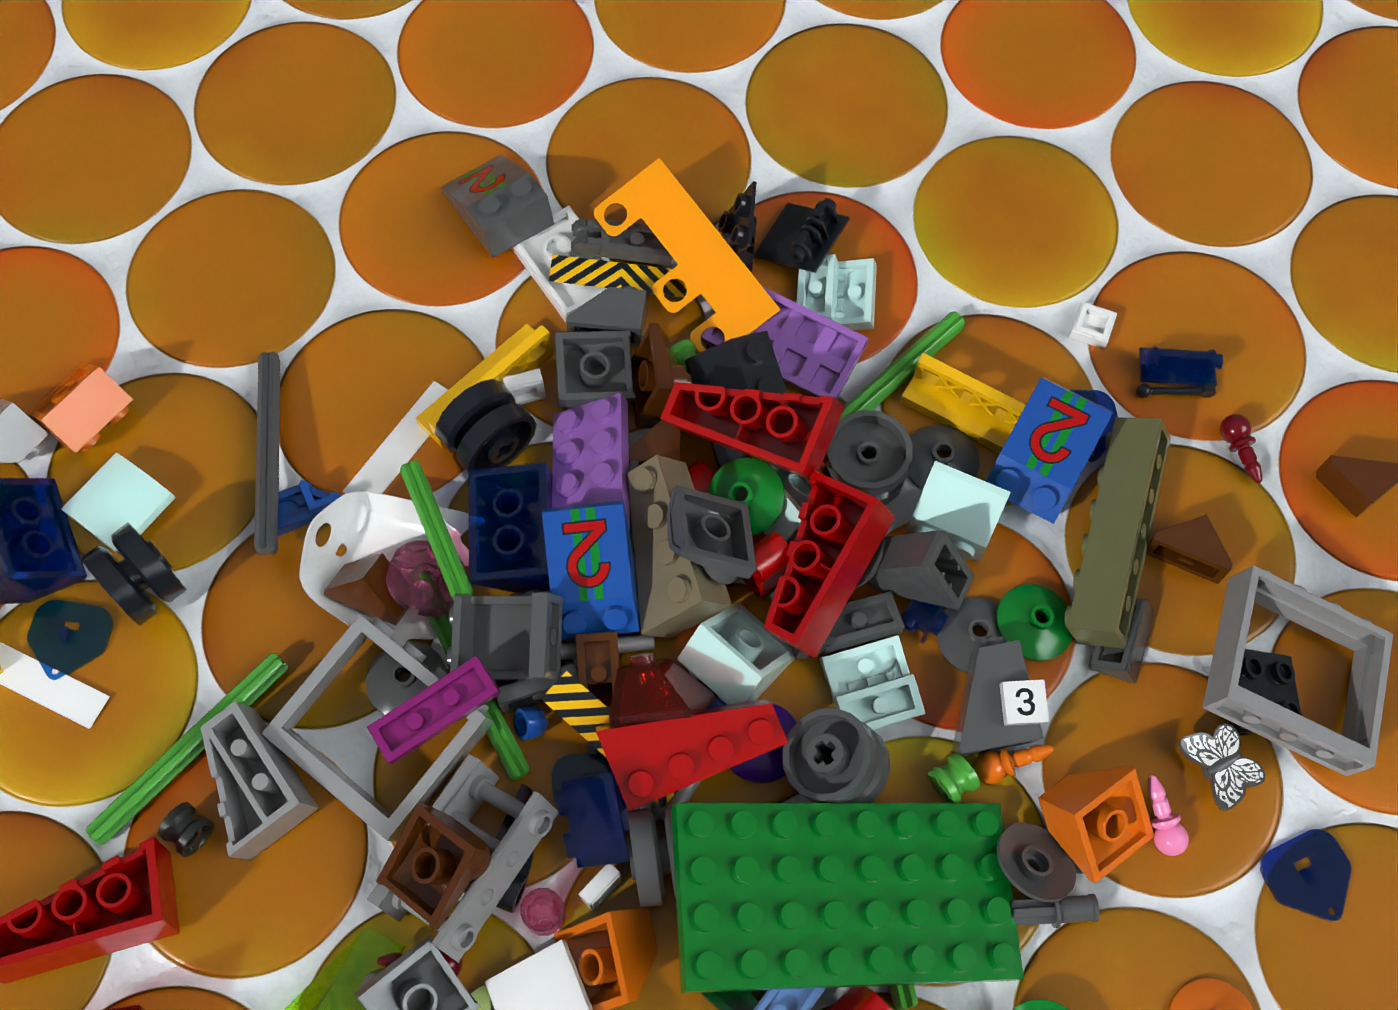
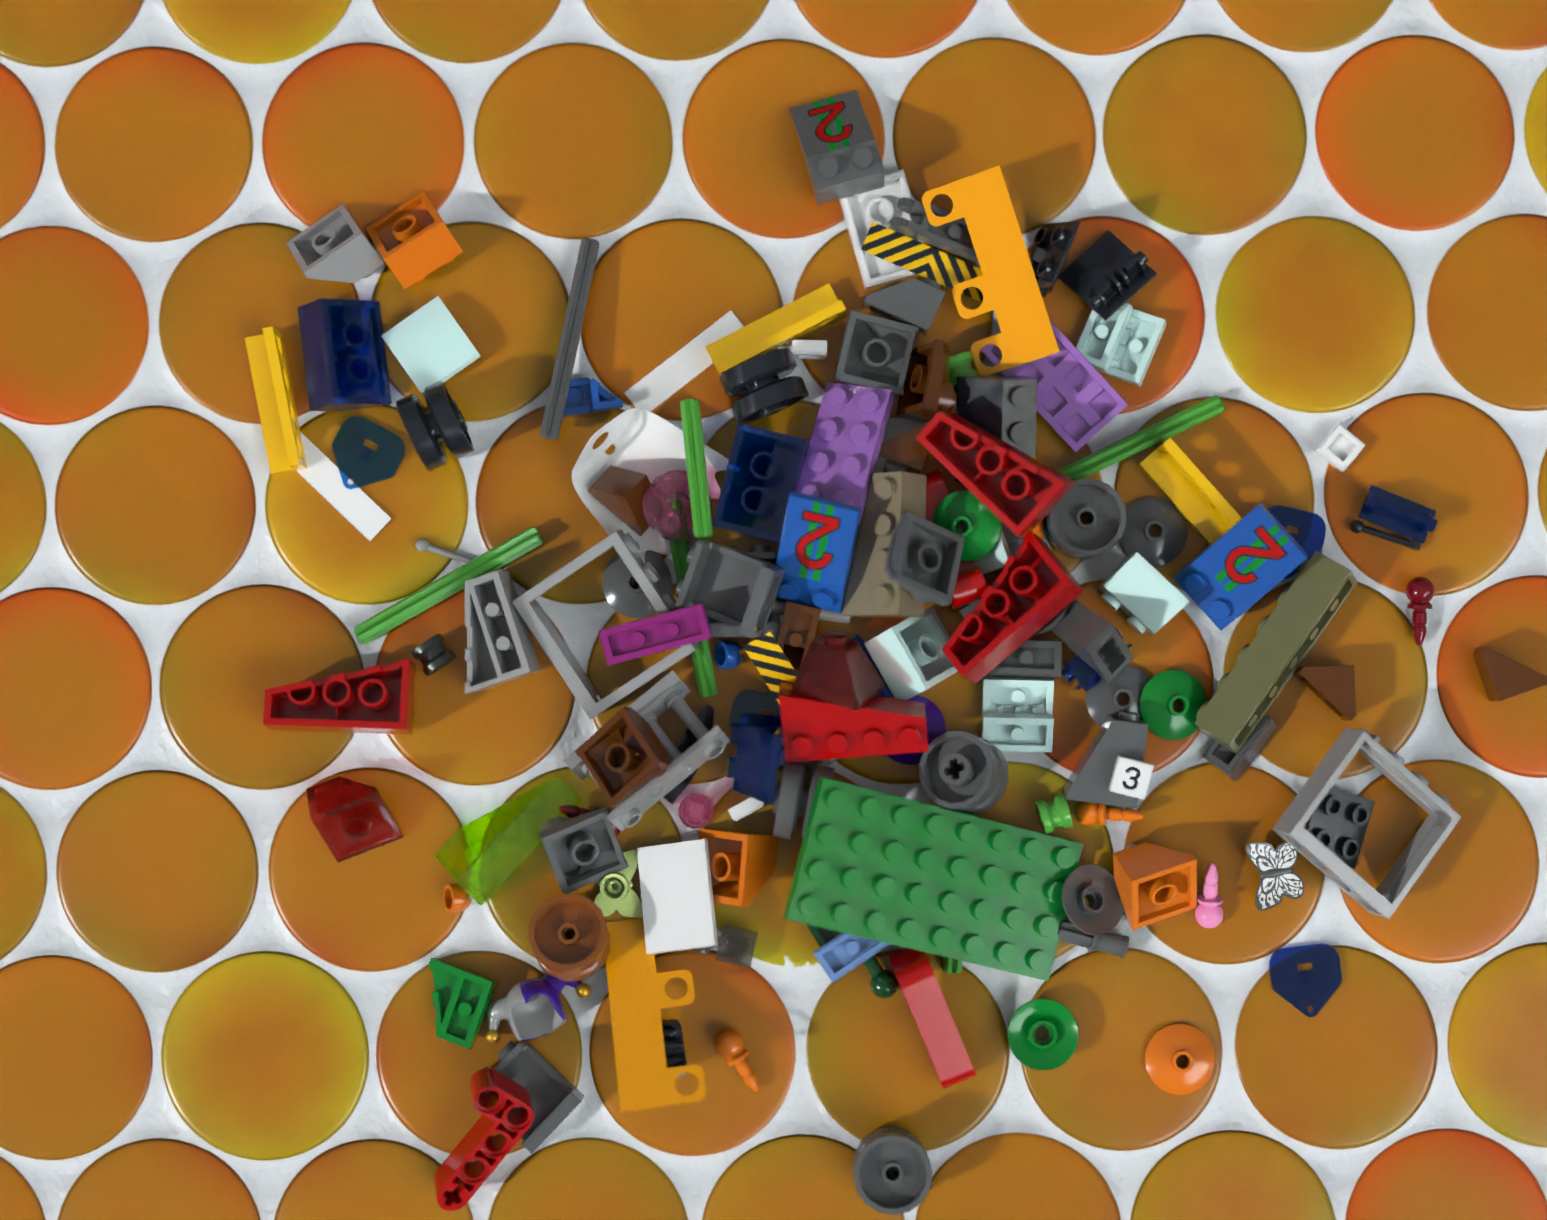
camera: 20 degrees right, 20 degrees up
none -> light grey hinge [415,538,473,563]

